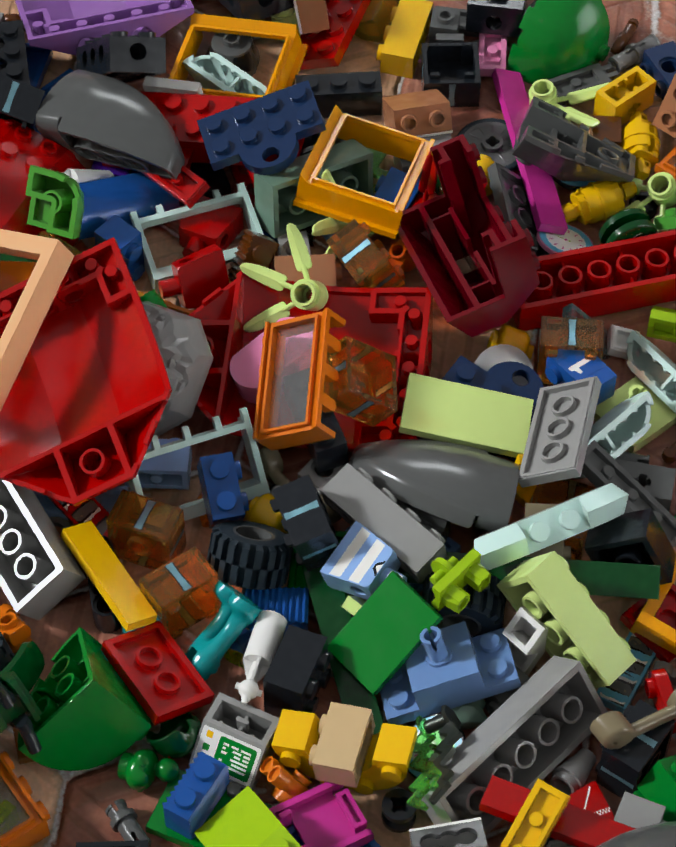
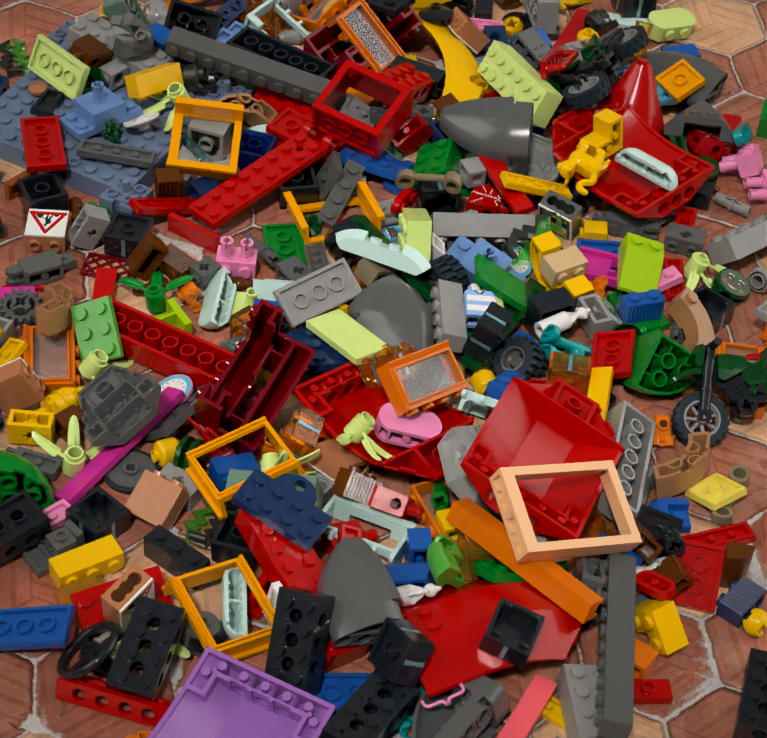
camera: 140 degrees left, 10 degrees down
lime hips [429,548,491,614] -> none
dark green head [598,208,658,244] -> none
white tile [607,324,640,360] -> none
none -> medium nougat brick [665,287,715,352]

